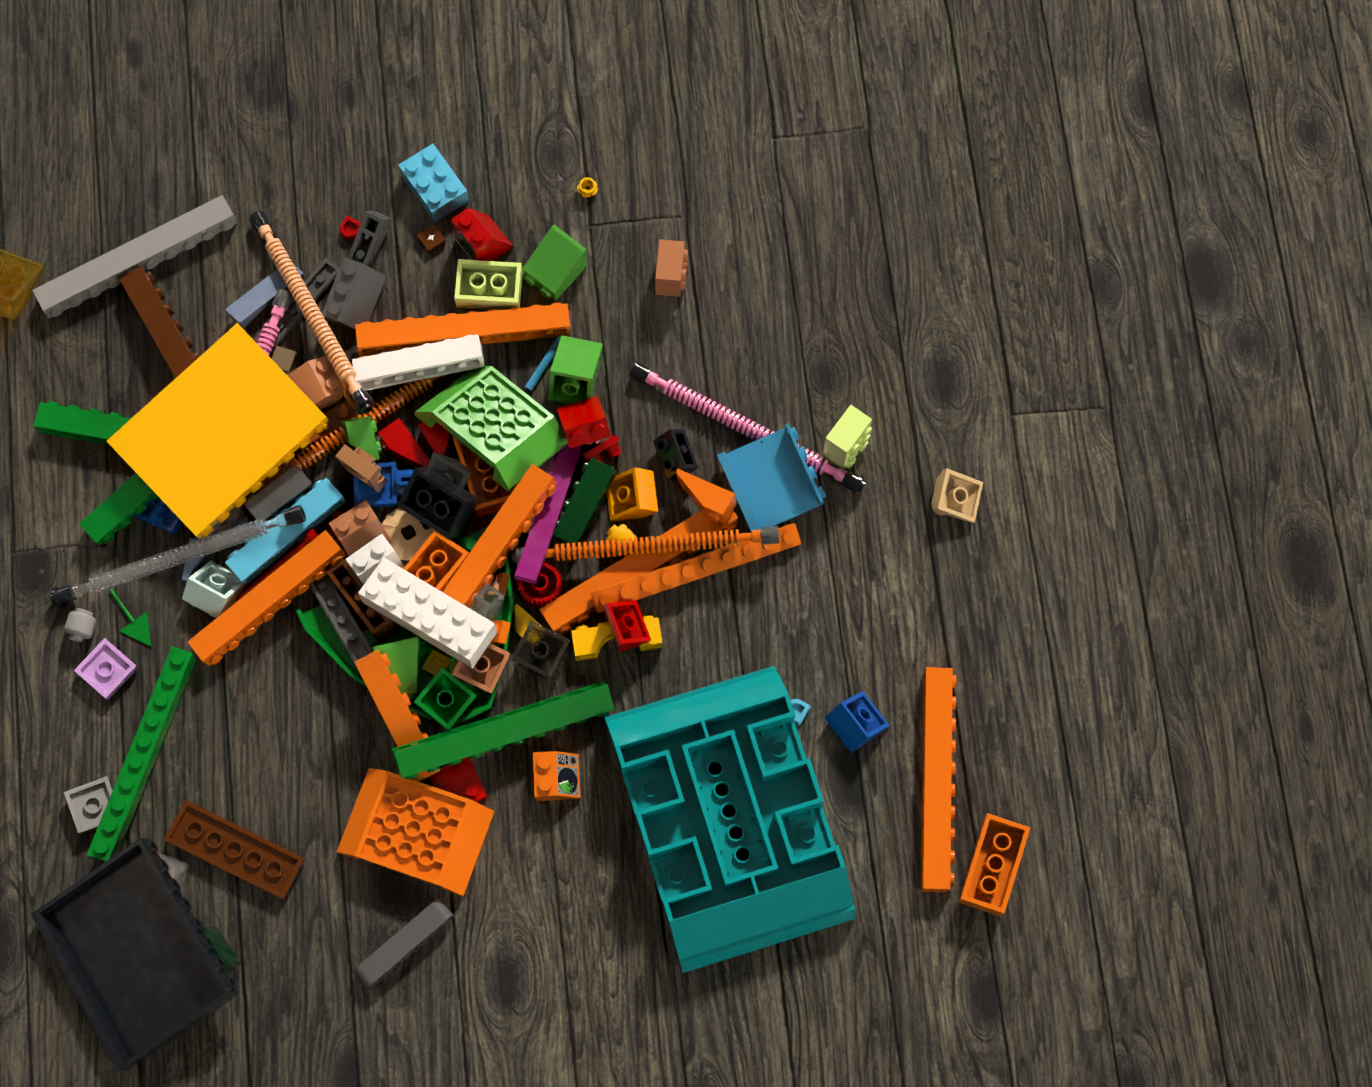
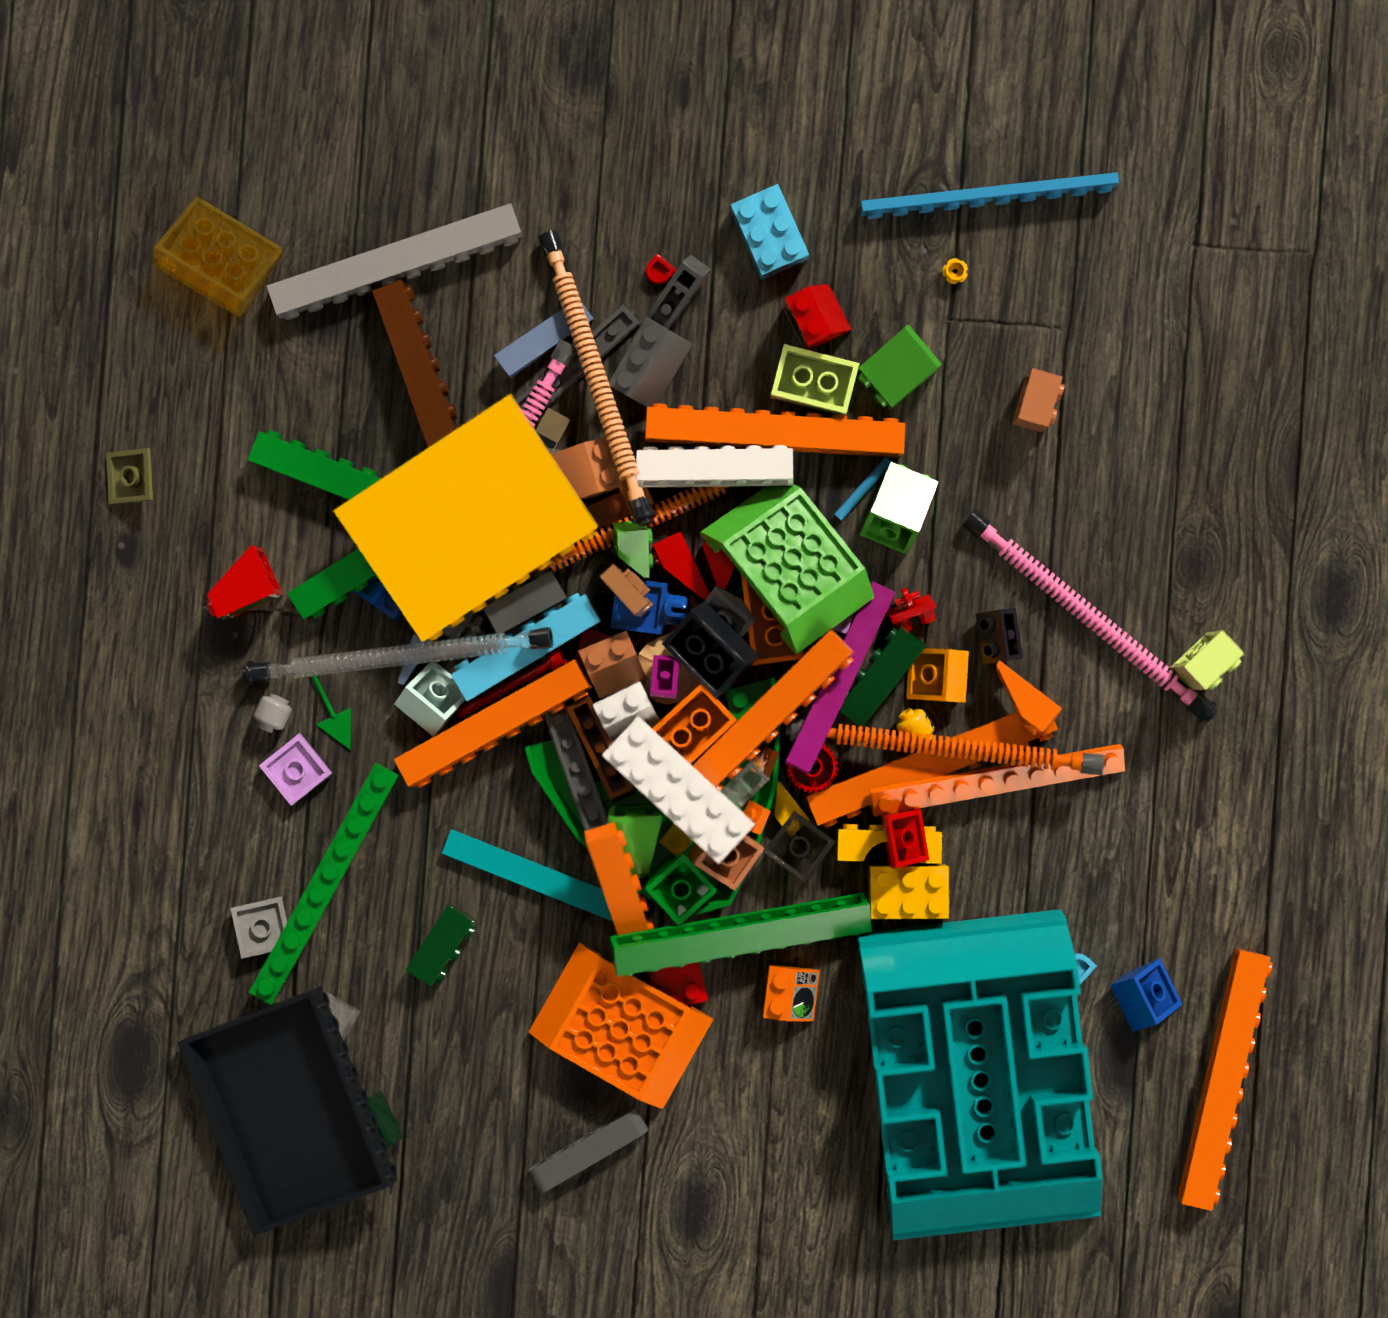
camera: 15 degrees right, 15 degrees up
reddish brown plate [164,800,306,900] -> none
reddish brown tile [417,224,446,253] -> none
red brick [557,396,611,448] -> none
dark azure panel [717,423,826,532] -> none
tan slope [931,468,983,523] -> none
orange brick [958,813,1030,917] -> none
none -> red slope [206,545,283,620]
none -> dark green brick [406,903,476,987]
none -> teal tile [442,829,613,921]
none -> magenta slope [650,655,679,698]
none -> dark azure plate [860,172,1119,219]
none -> yellow brick [869,865,949,919]

